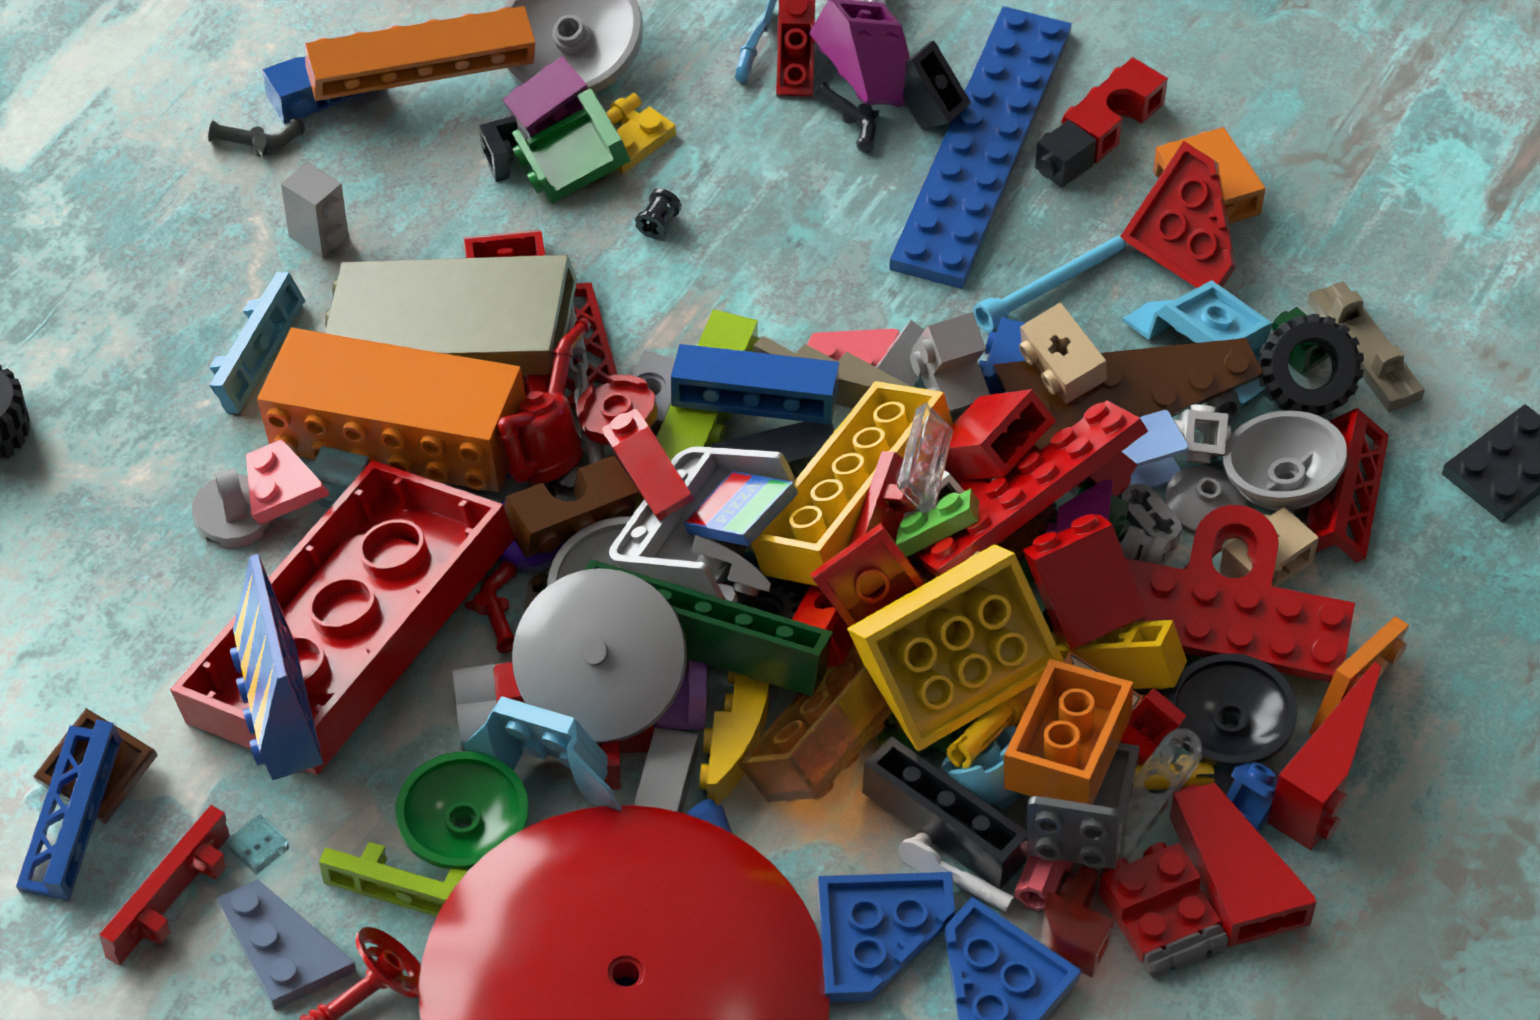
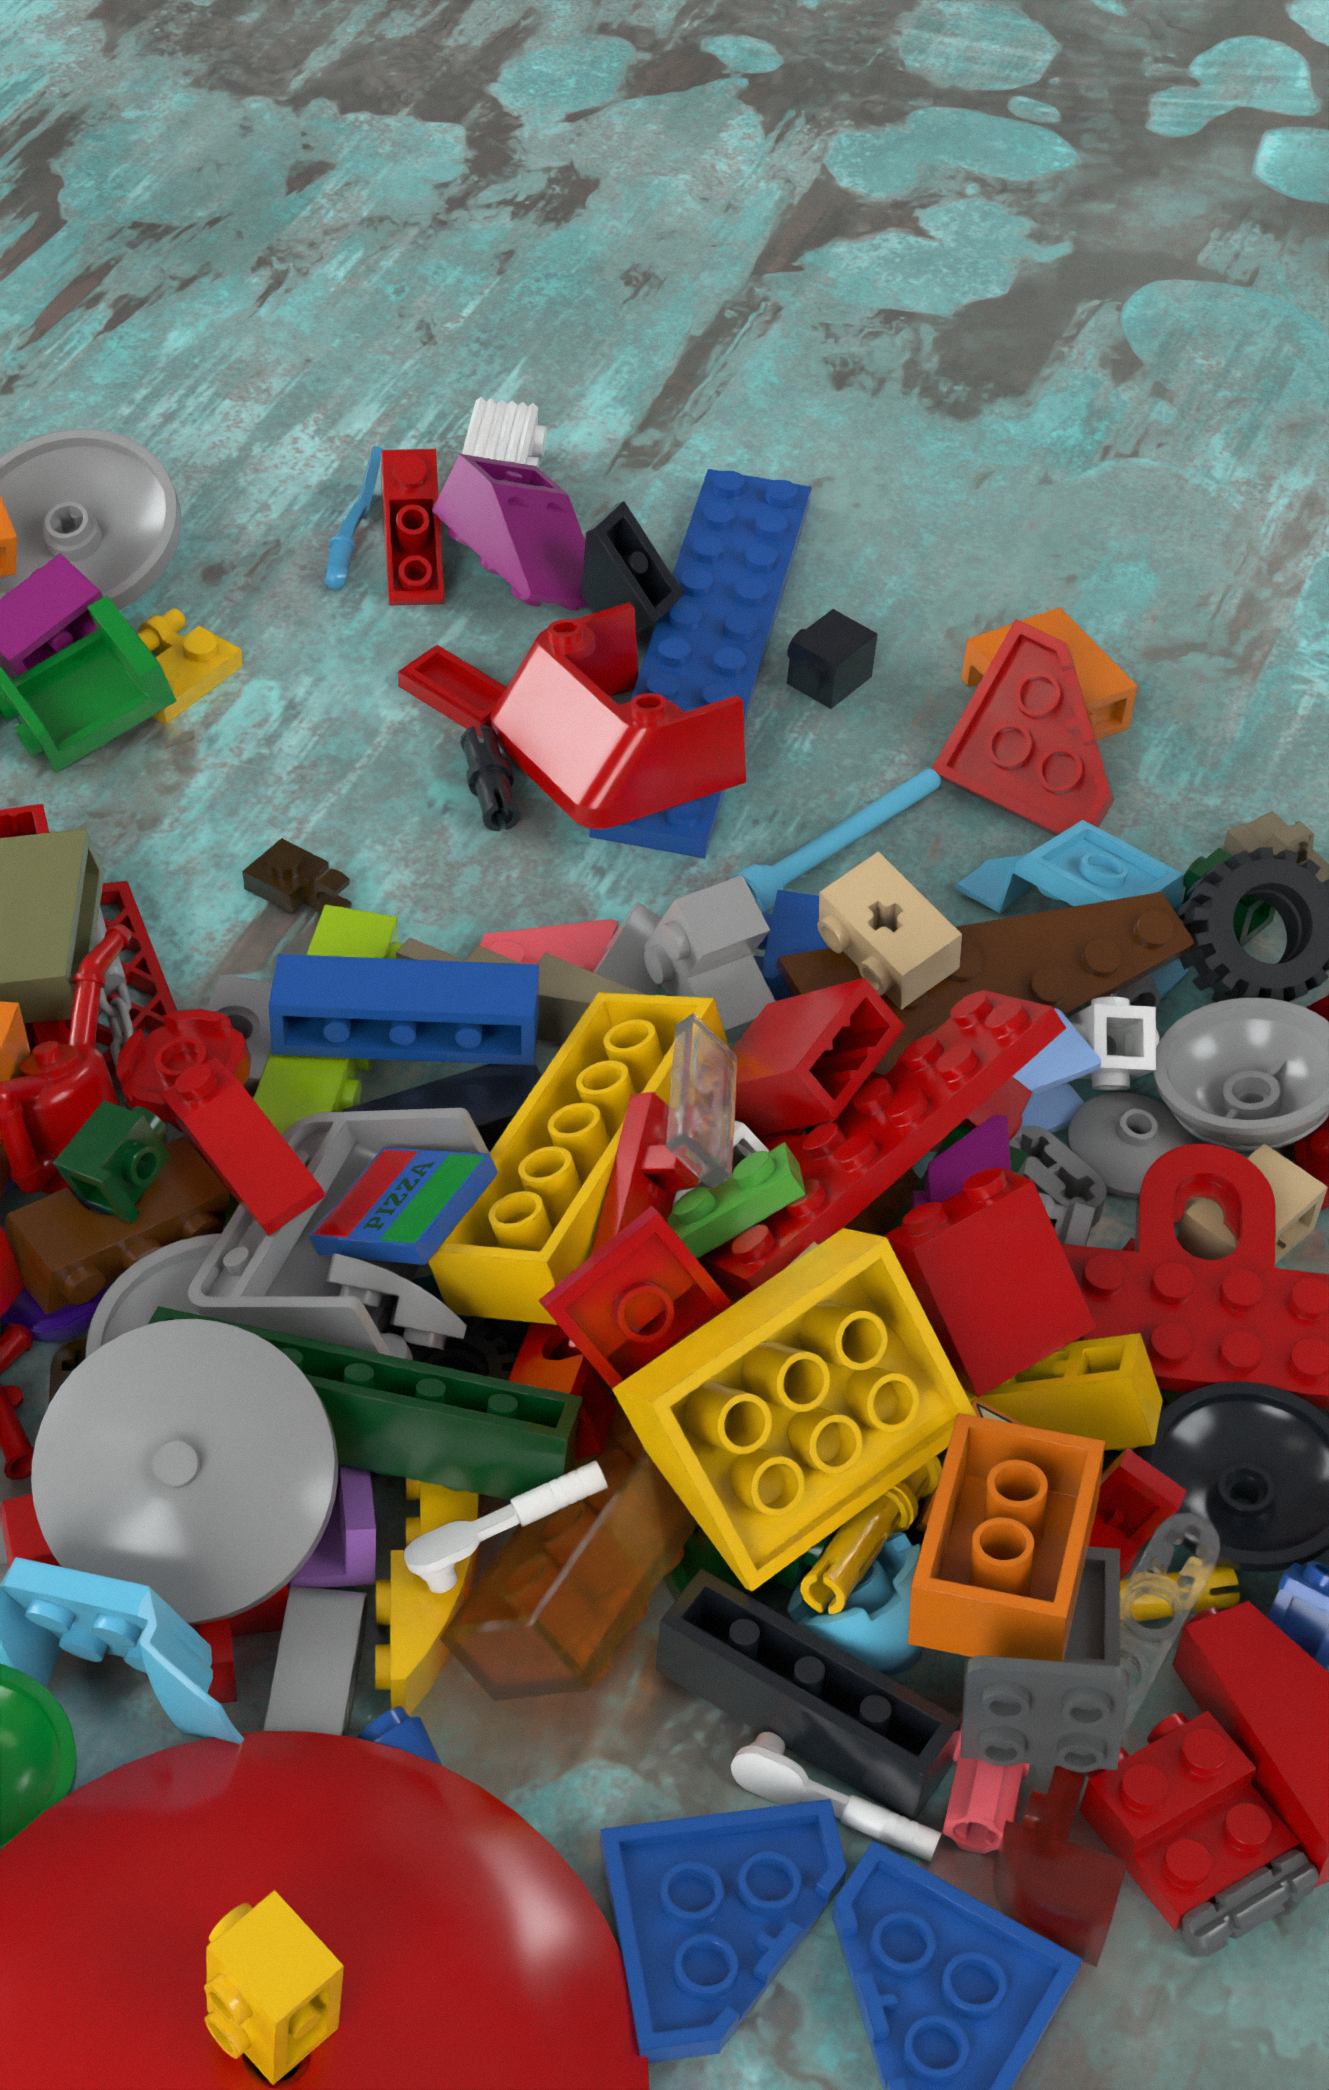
camera: 10 degrees left, 5 degrees down
black bush [635,188,682,240] -> none
black piece [813,81,880,153] -> none
red arch [1061,57,1168,164] -> none
none -> dark green brick [53,1100,172,1224]
none -> yellow brick [204,1890,344,2085]
none -> dark brown plate [242,838,352,915]
none -> red tile [398,645,506,739]
none -> white piece [404,1460,608,1593]
none -> black pin [460,725,521,832]
none -> red windscreen [490,603,746,829]

